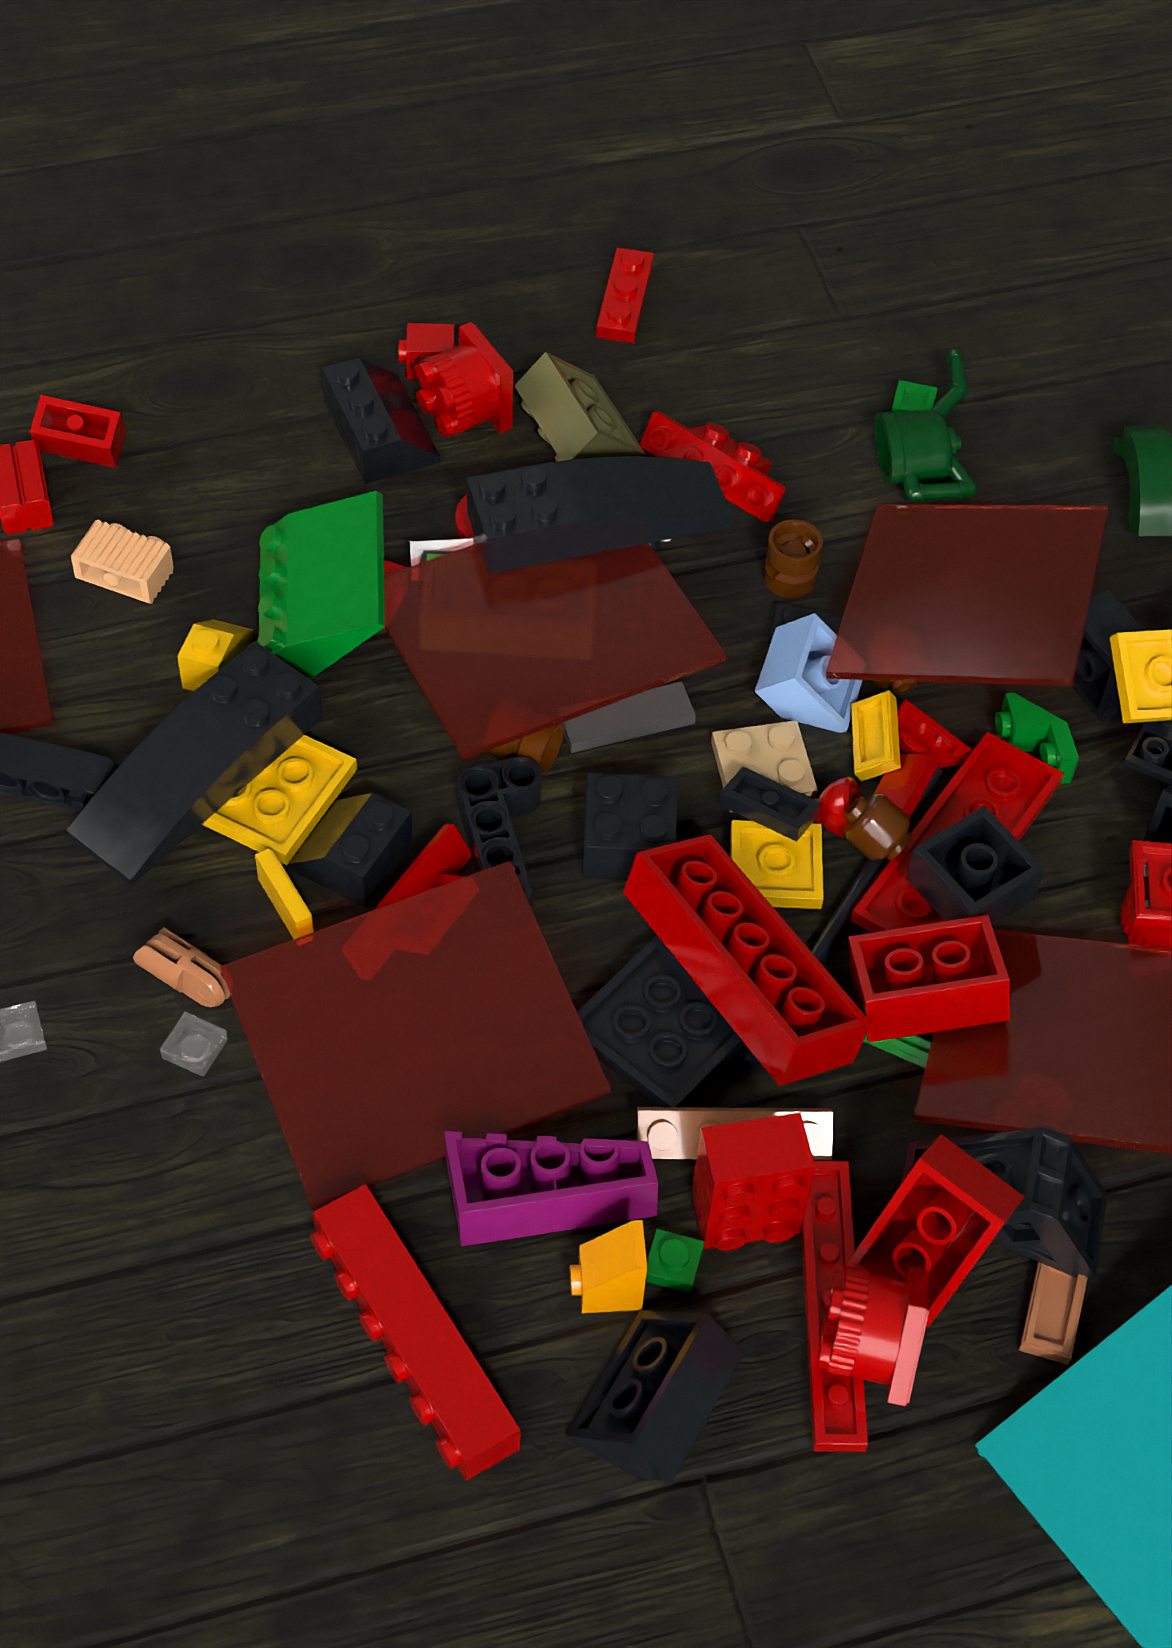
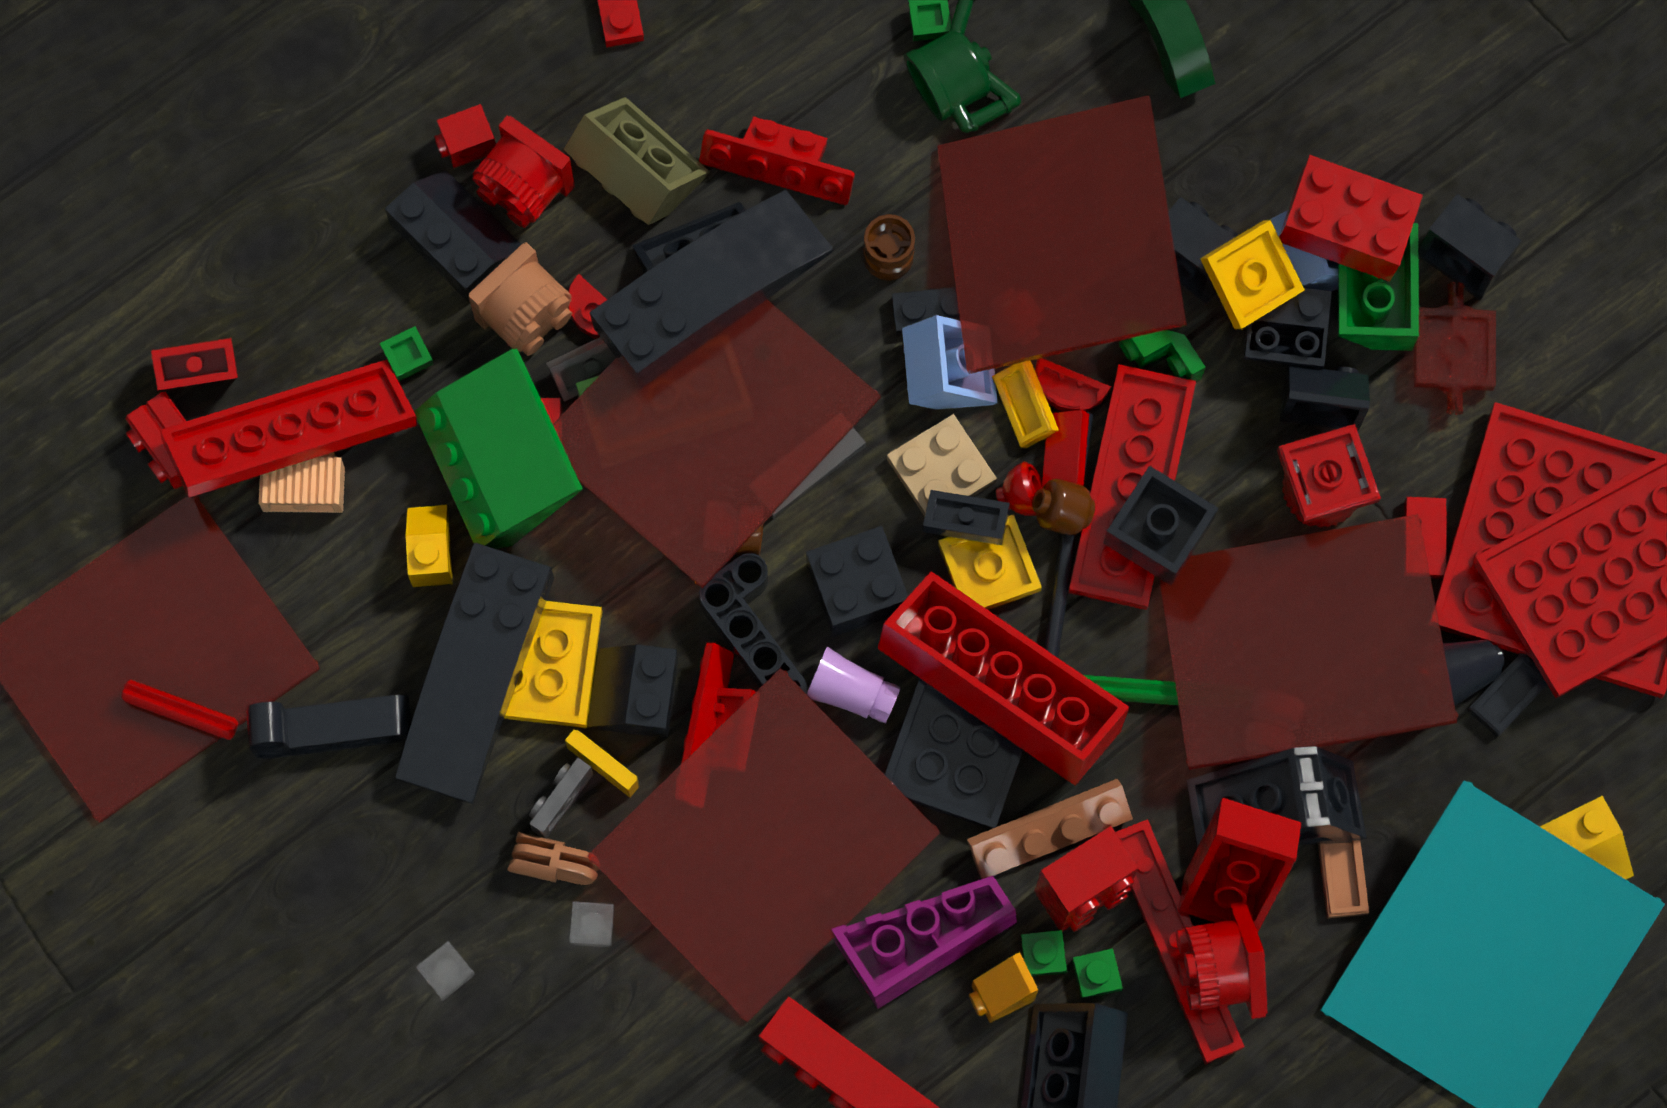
camera: 20 degrees left, 20 degrees up
red brick [848,915,1010,1043] -> none
none -> red plate [160,359,417,498]
none -> green plate [380,326,434,382]
none -> nougat piece [469,242,573,356]
none -> flat silver plate [529,758,593,838]
none -> lavender plant [806,647,900,723]
none -> green plate [1072,948,1123,1000]

